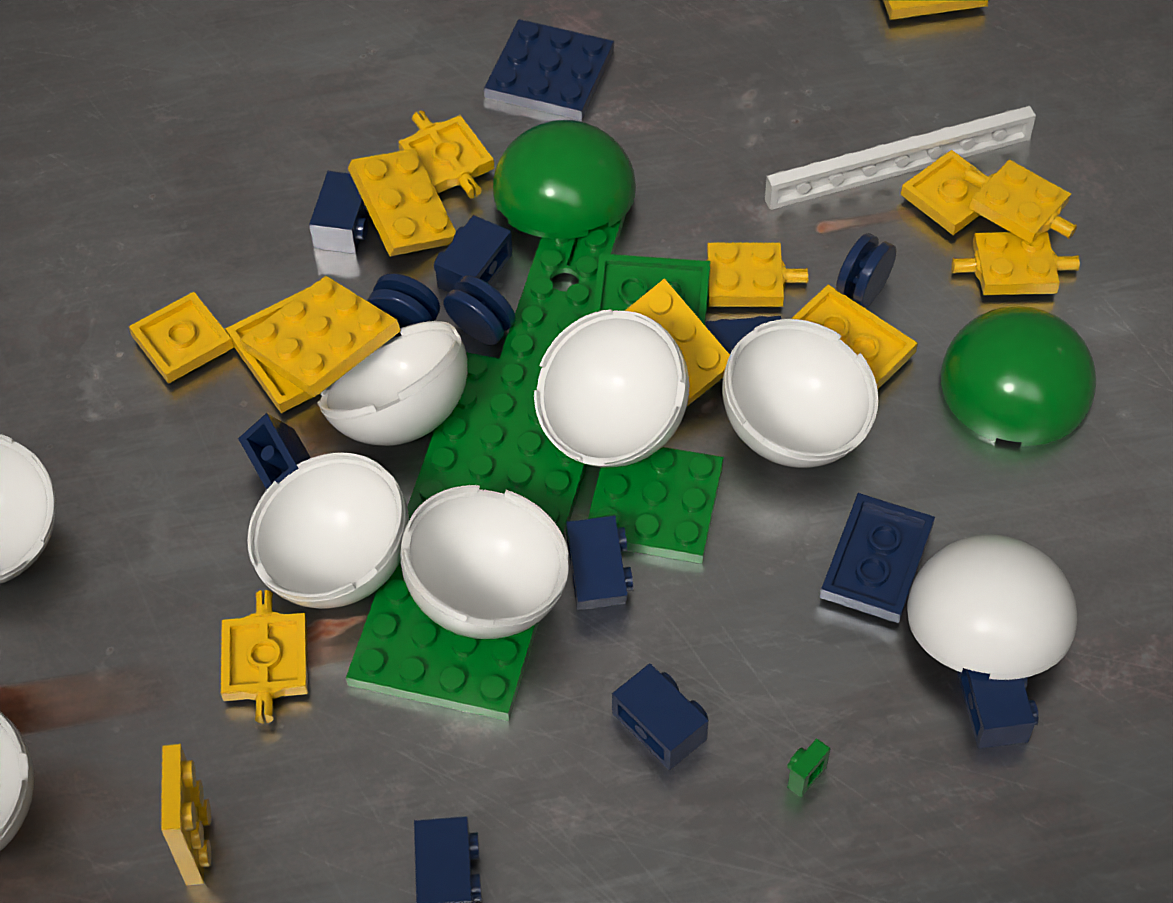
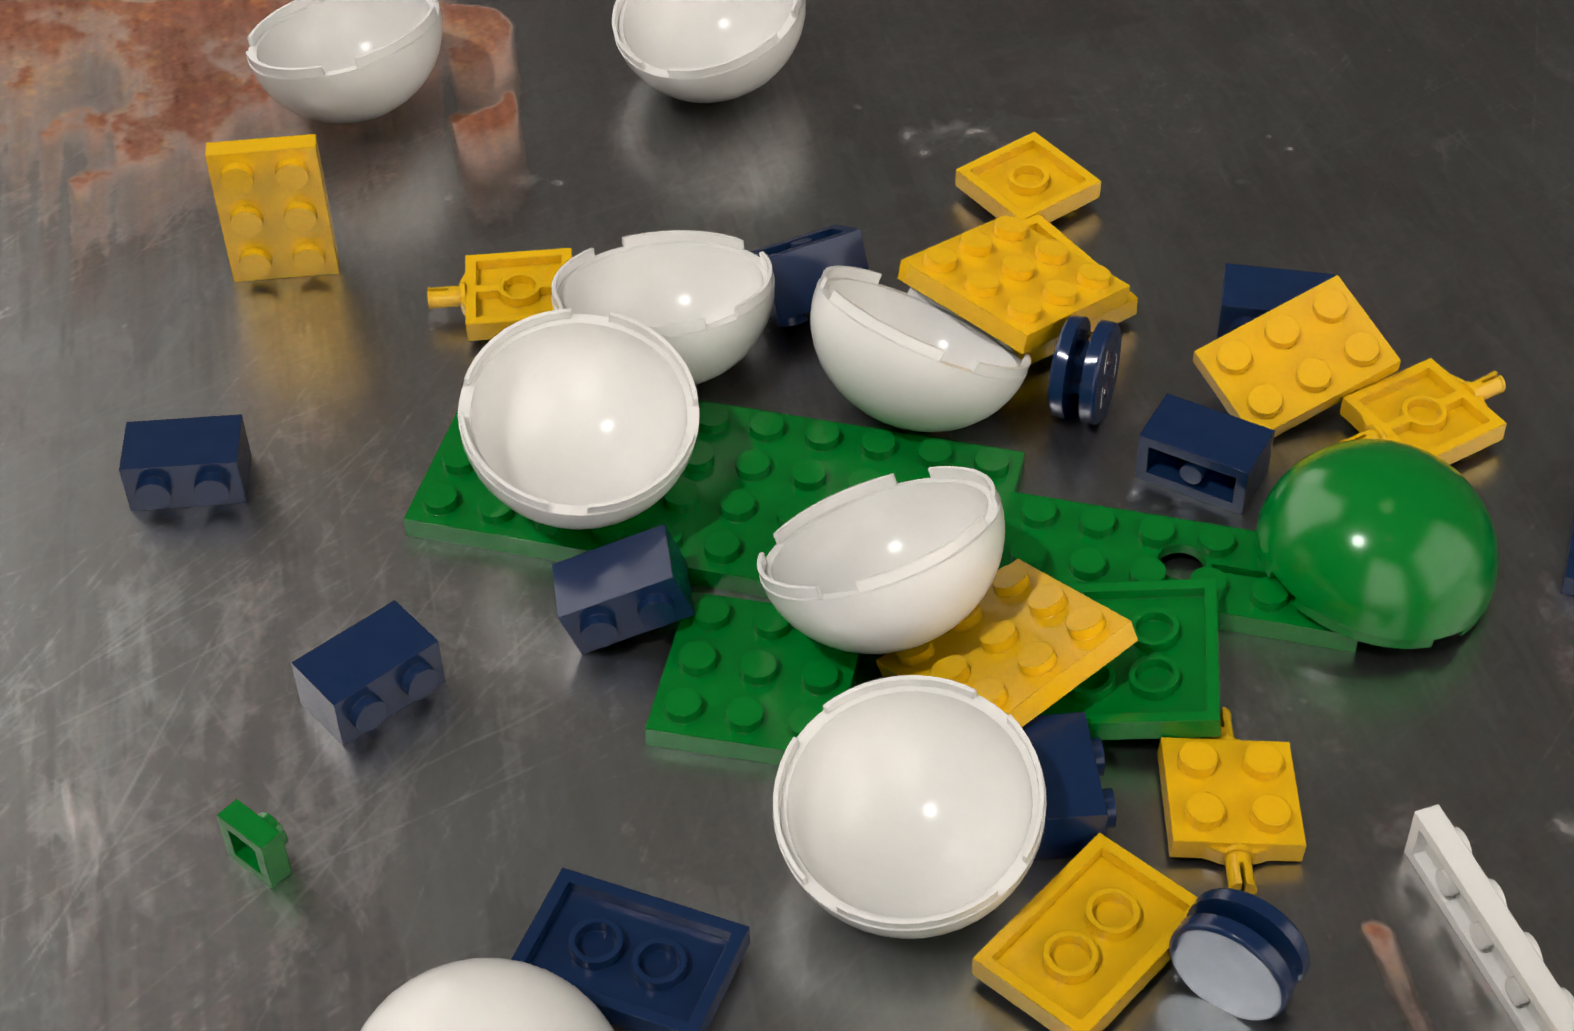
camera: 90 degrees right, 10 degrees down
dark blue head [443,275,516,345] -> none

